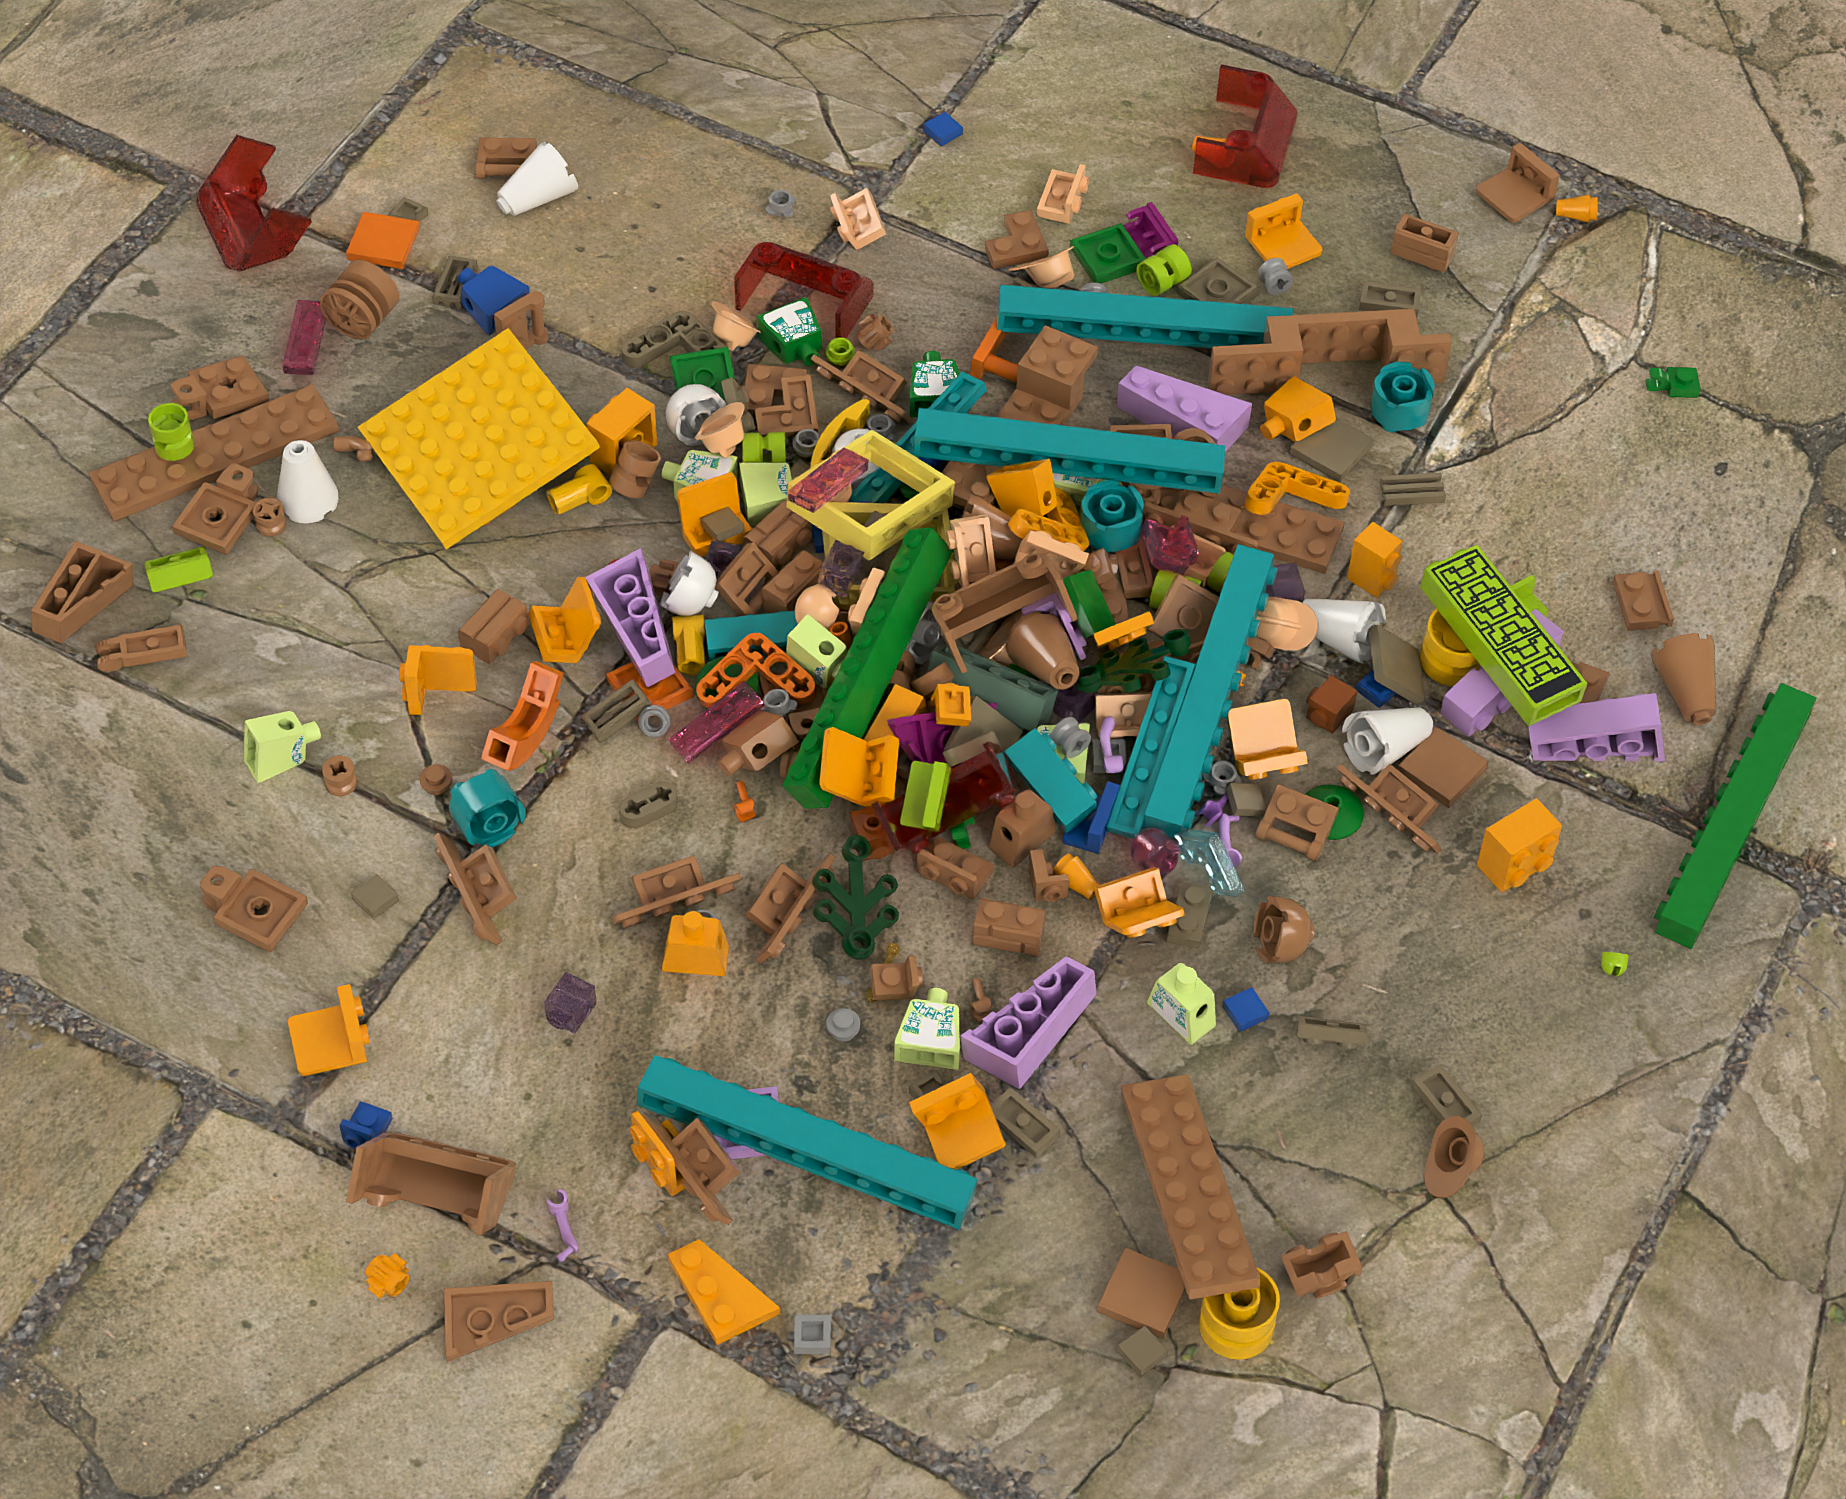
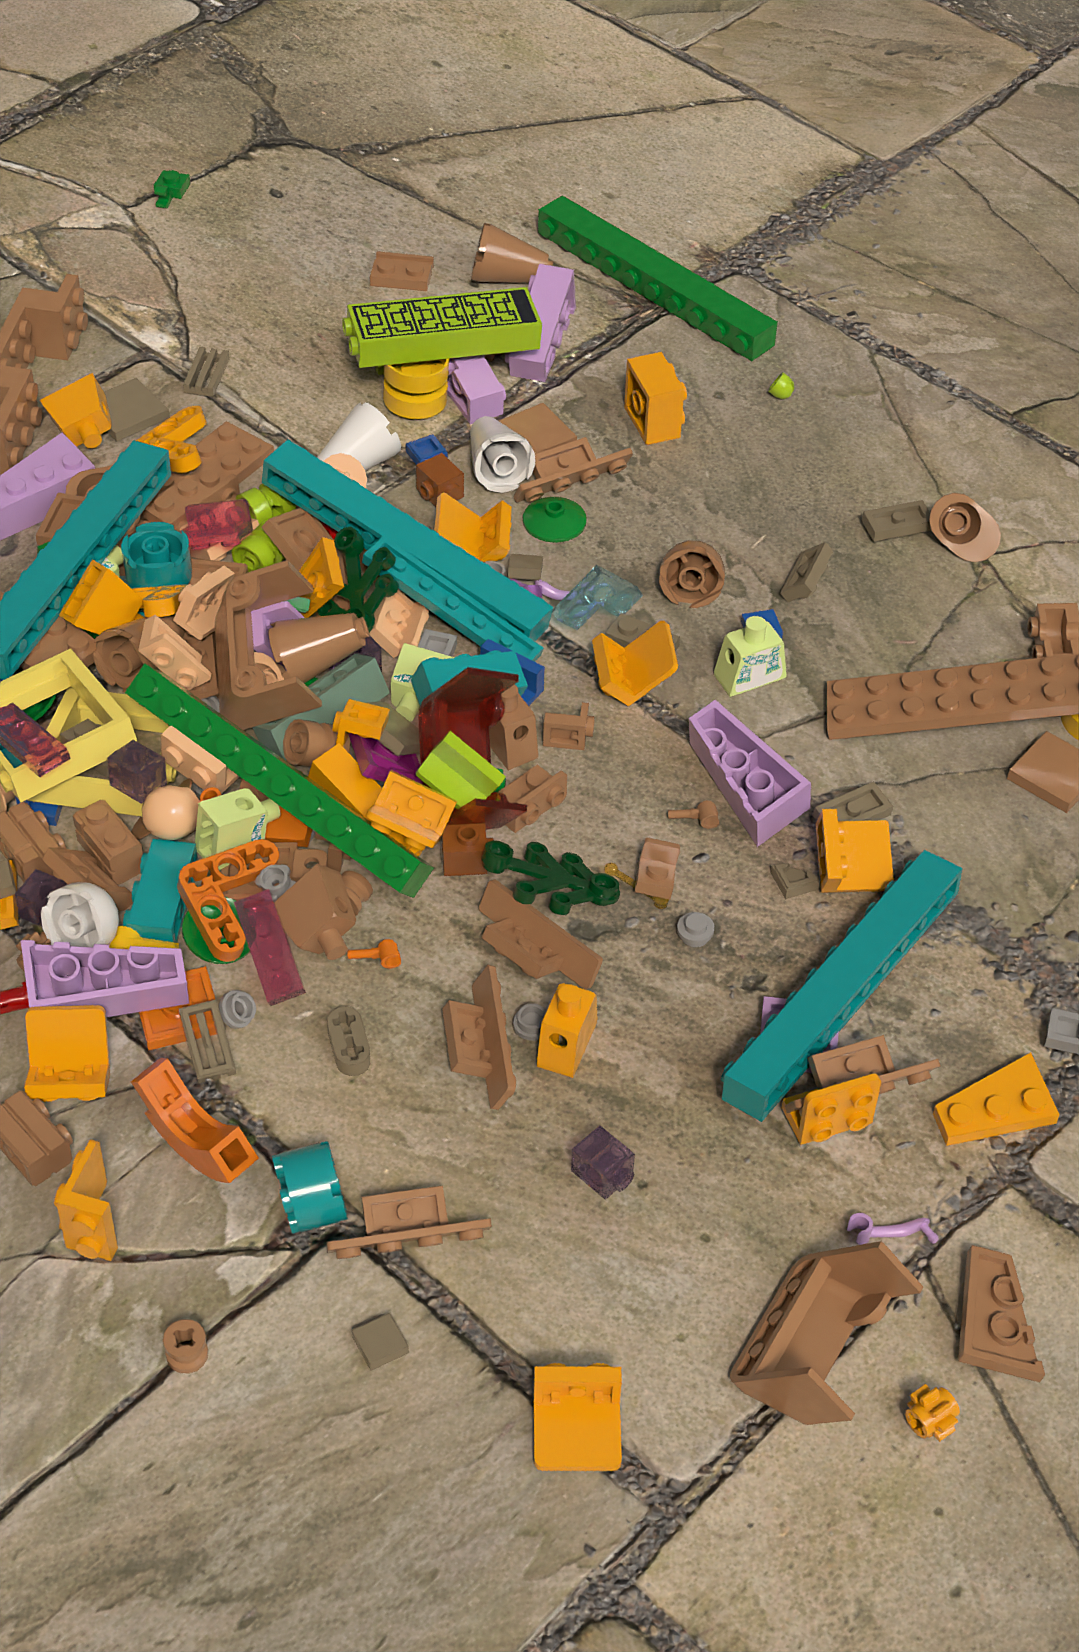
camera: 75 degrees left, 5 degrees down
medium nougat plate [200,865,308,953] -> none
yellowish green torso [244,711,321,783] -> none
blue bracket [339,1101,393,1150] -> none
medium nougat plate [419,764,452,795] -> none
torso [894,988,960,1070] -> none
dark tan beam [942,730,1000,767] -> none
medium nougat brick [973,898,1046,957] -> none
light grey wheel [1050,717,1091,758] -> none
light orange cone [1053,853,1100,900] -> none
lavender piece [1100,716,1123,774] -> none
clear pink head [1130,828,1179,875] -> none
medium nougat plate [1255,784,1339,862] -> none
light orange brick [1347,522,1403,598] -> none
dark tan tile [1369,624,1425,705] -> none
teal brick [1370,362,1435,432] -> none

